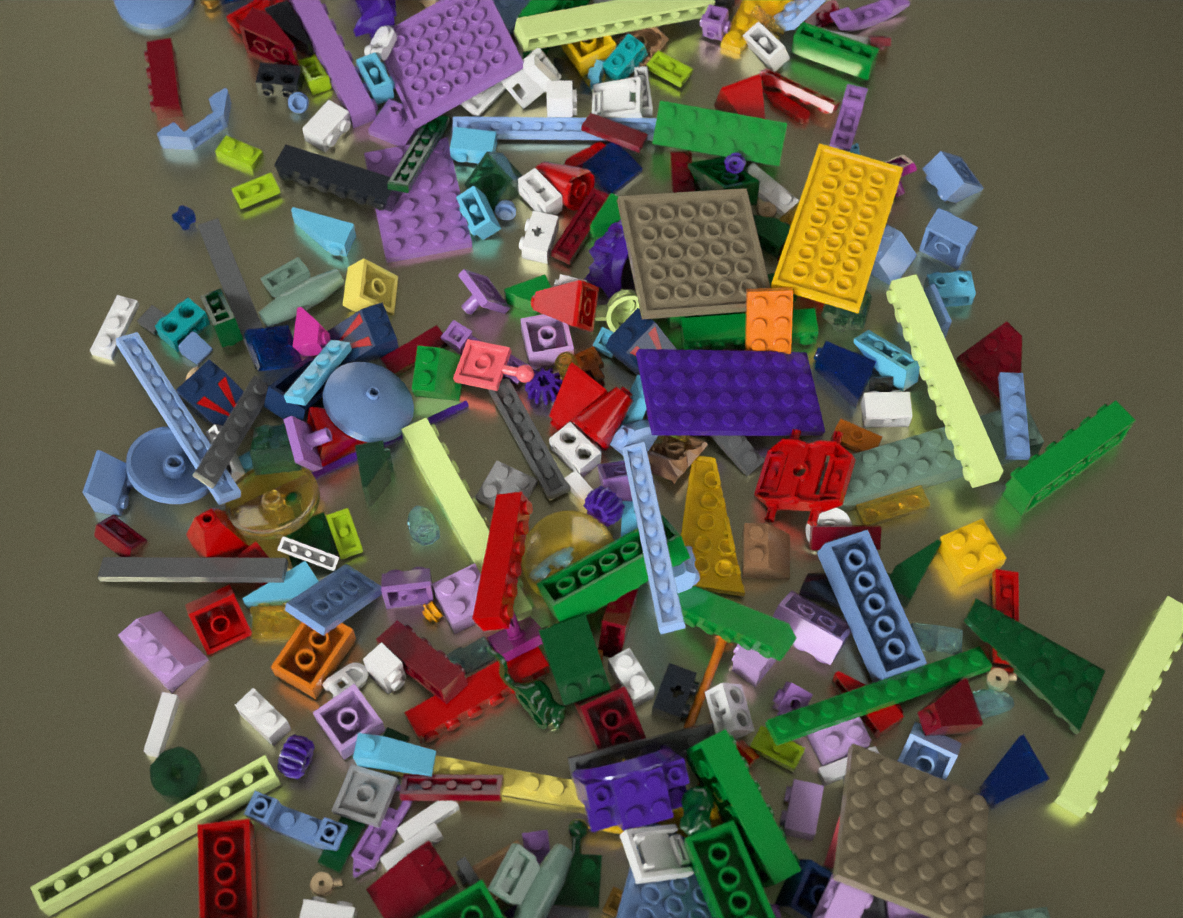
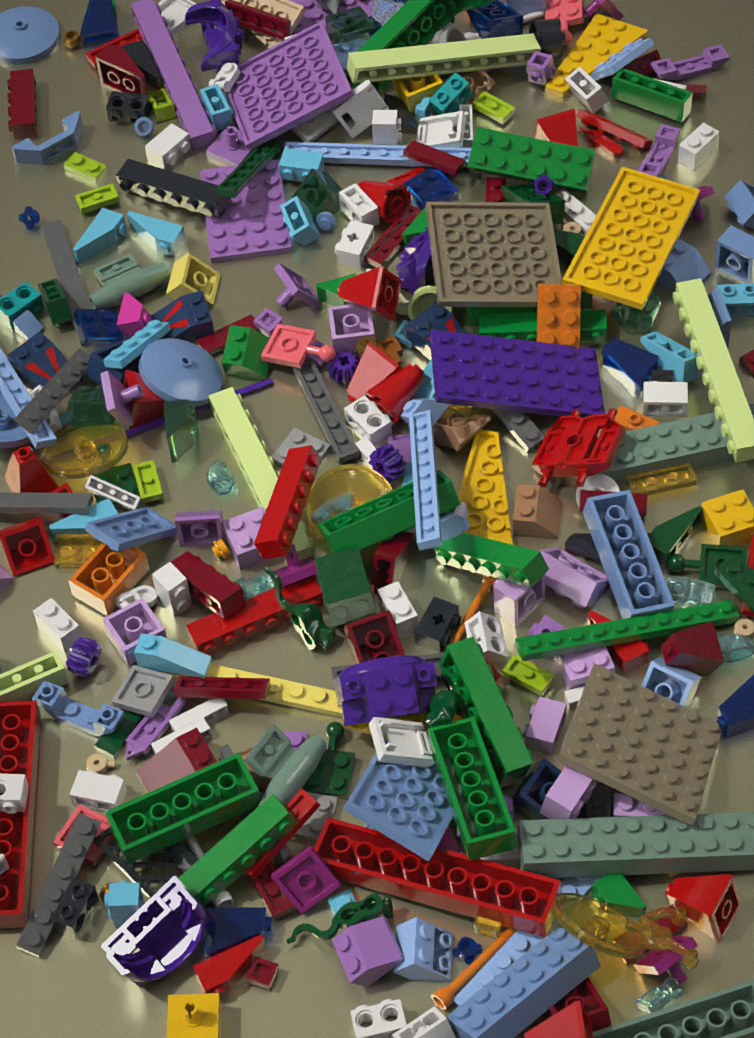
camera: 10 degrees right, 10 degrees down
white piece [523,55,561,92] -> none
clear yellow pin [751,6,784,40] -> none
none -> medium azure slope [72,208,127,264]
none -> dark green plate [668,544,747,589]
none -> white brick [678,123,720,171]

